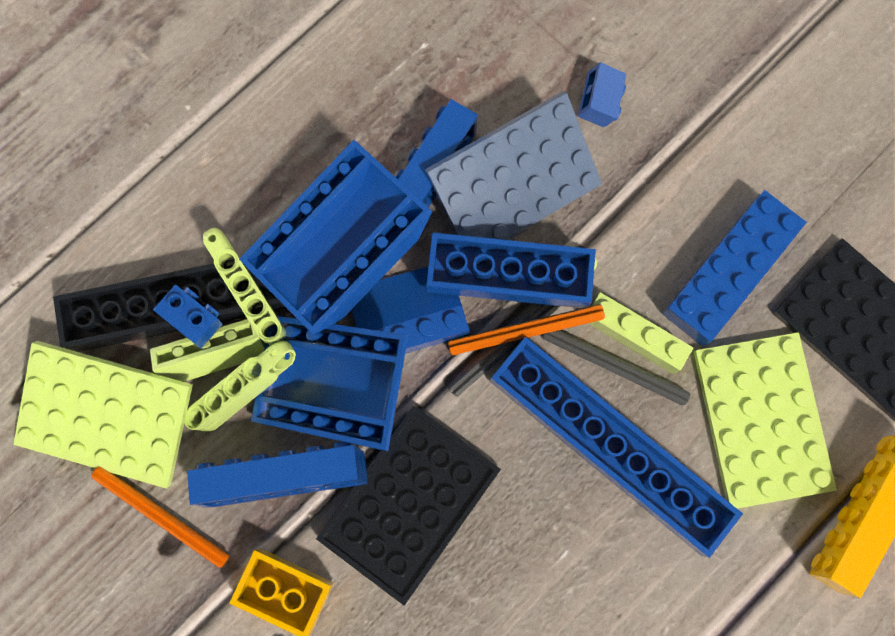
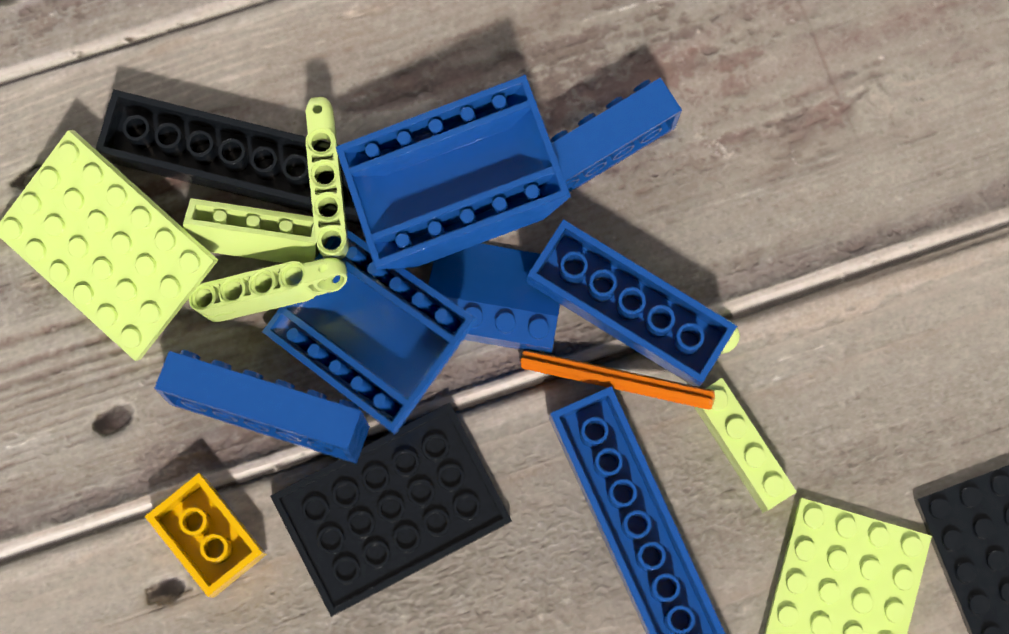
camera: 25 degrees right, 0 degrees up
orange axle [91,466,229,568] -> none
blue brick [153,284,223,349] -> none
sand blue plate [425,91,602,240] -> none
dark grey axle [448,304,561,397] -> none
dark grey axle [542,330,690,405] -> none
brick [578,62,626,128] -> none
blue brick [662,190,807,347] -> none

